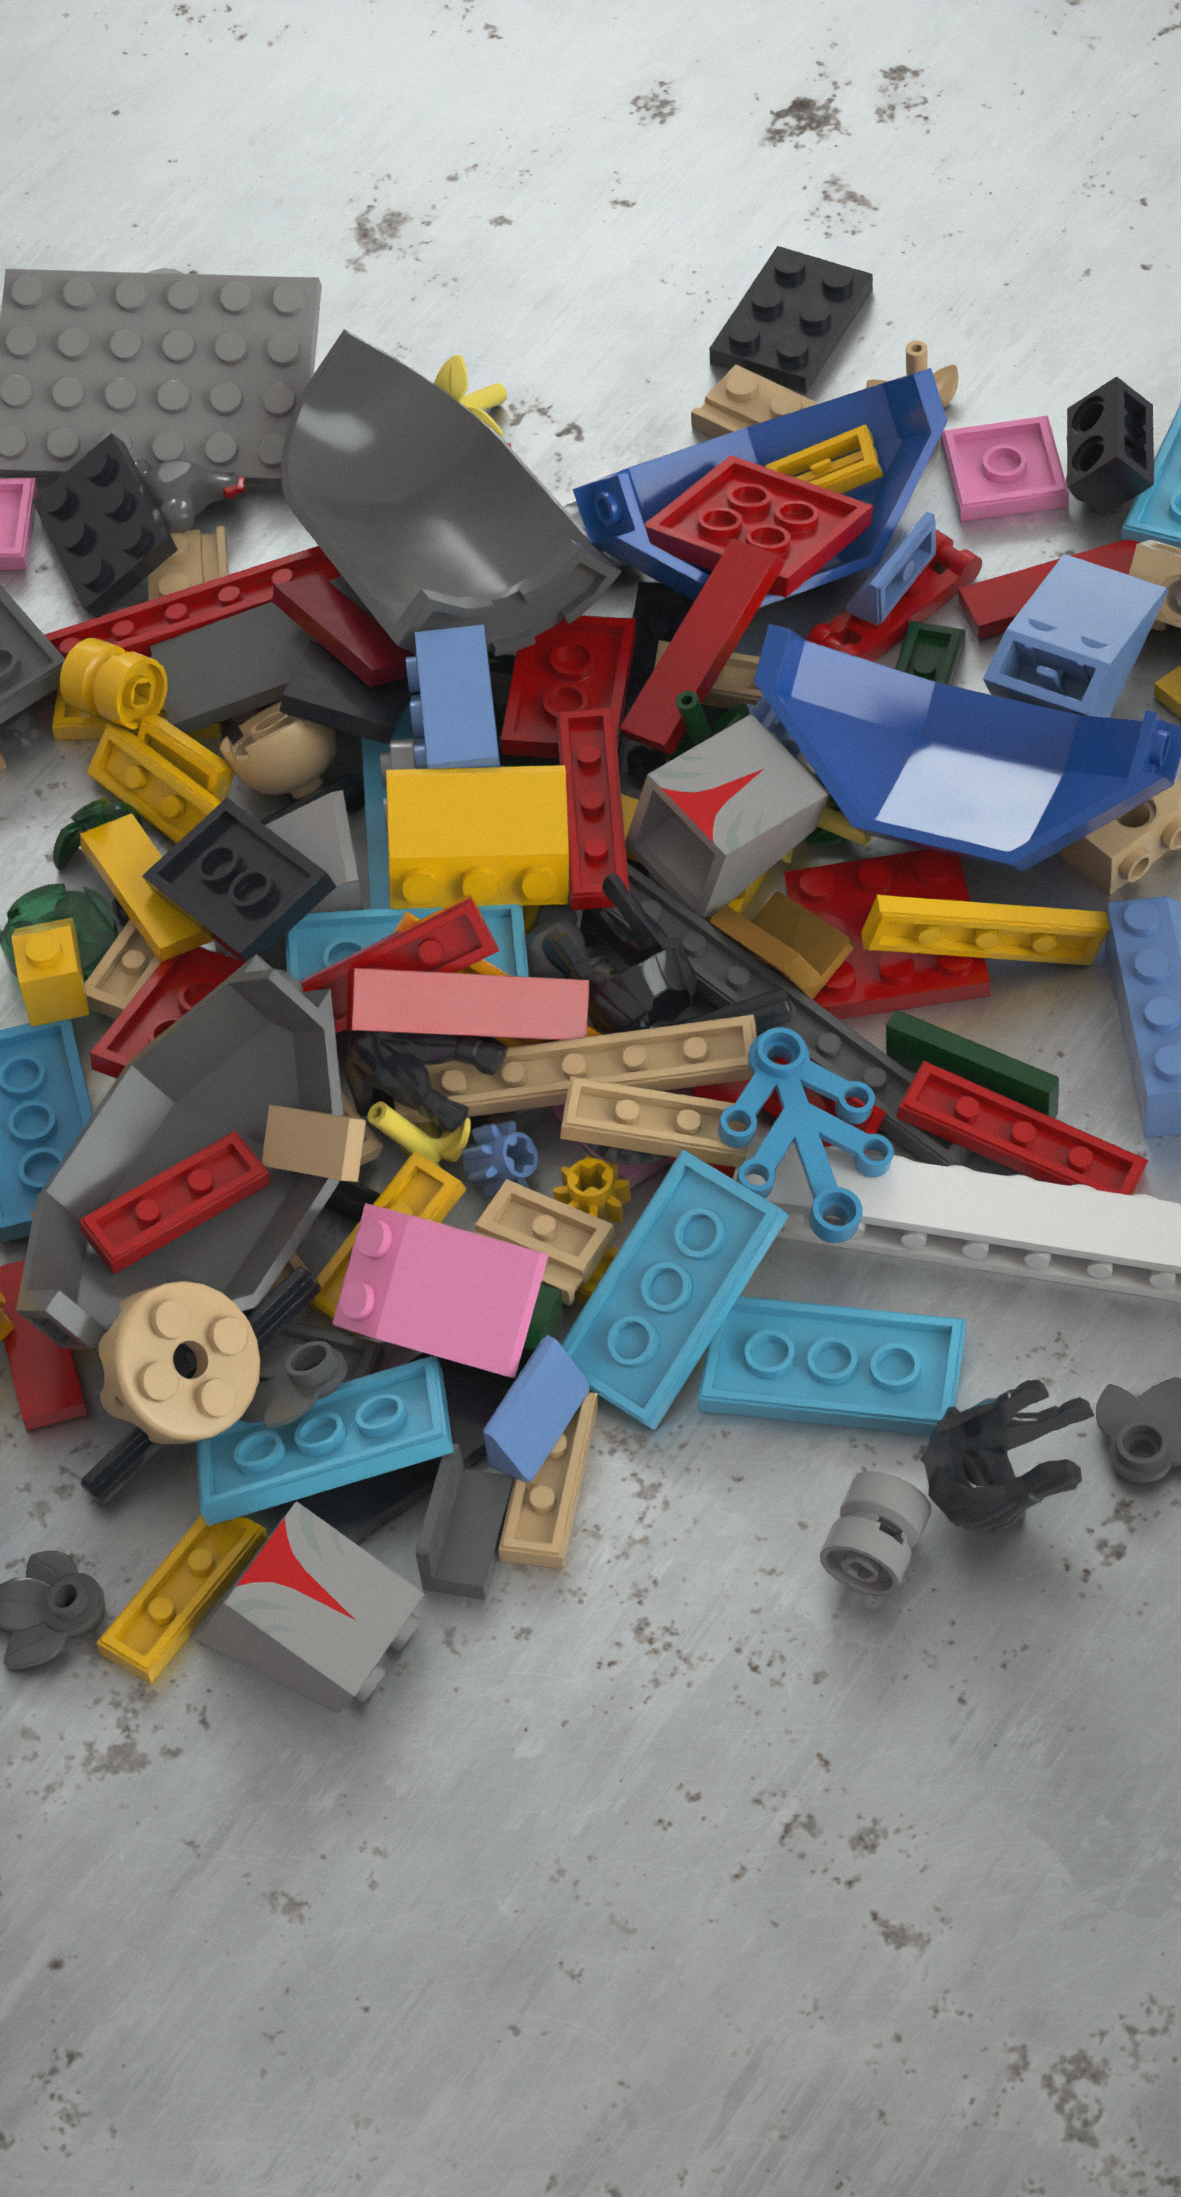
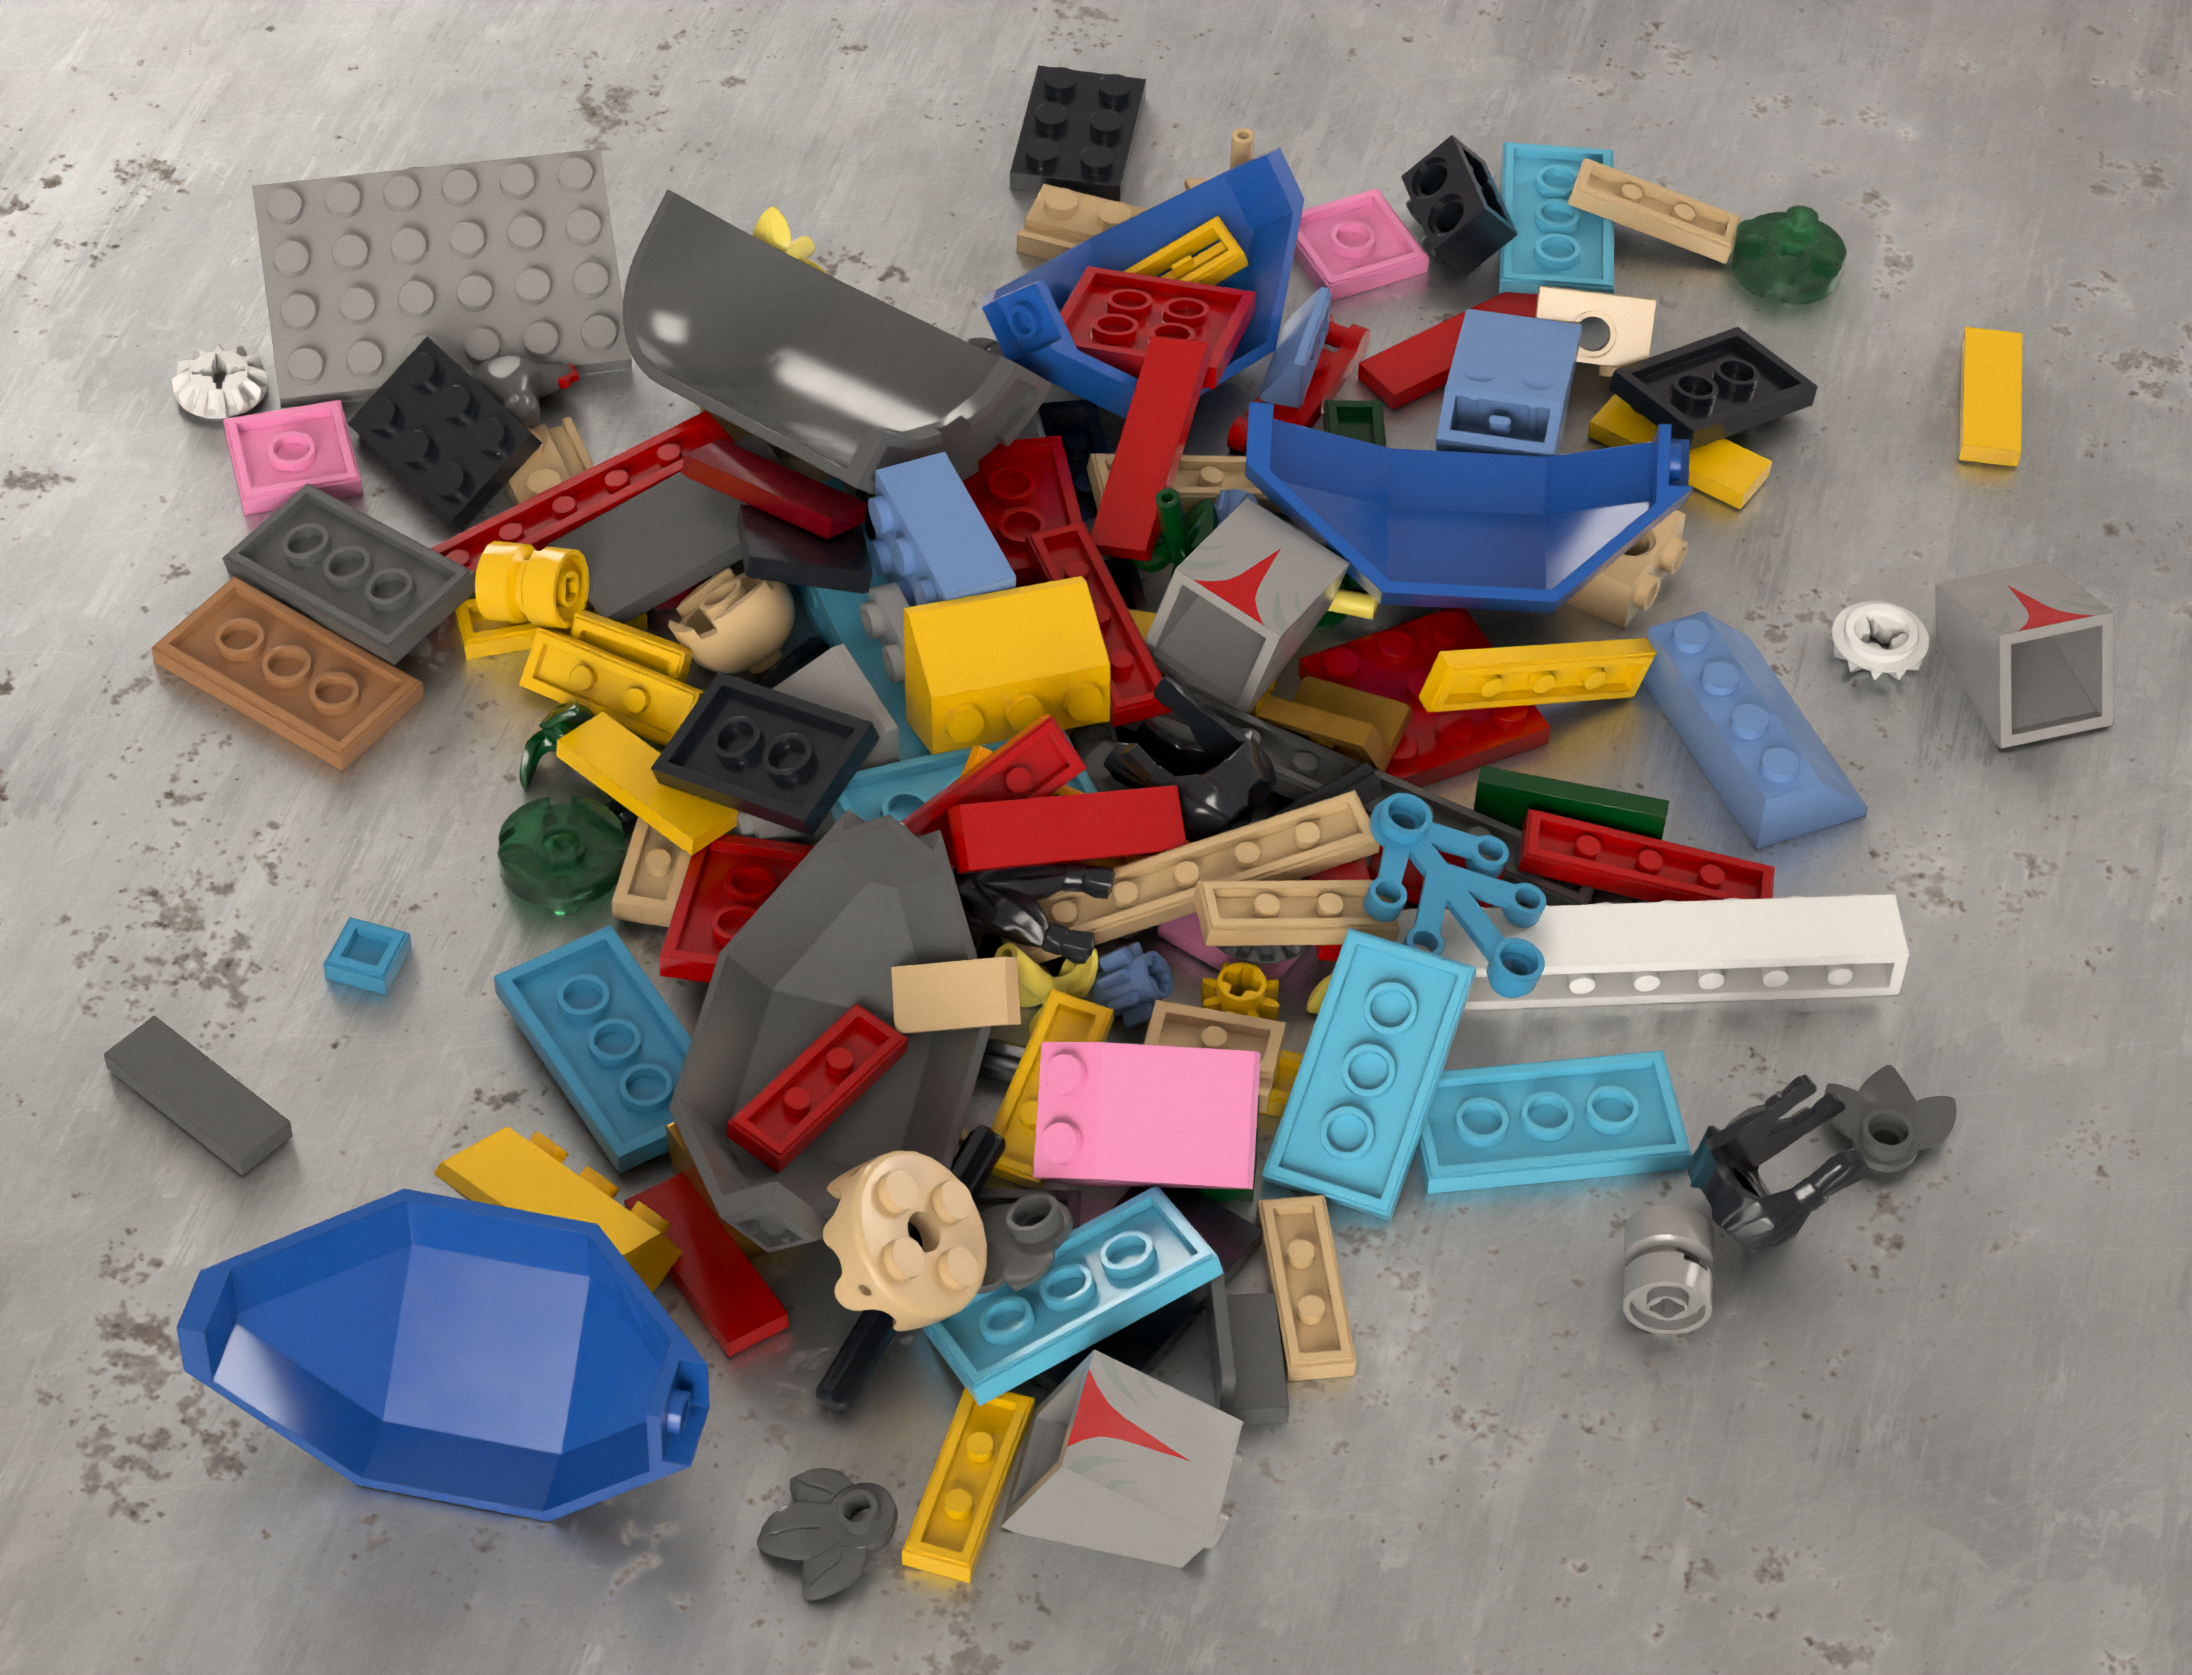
camera: 25 degrees left, 5 degrees down
yellow slope [11,917,90,1027] -> none
medium blue slope [483,1335,590,1482] -> none

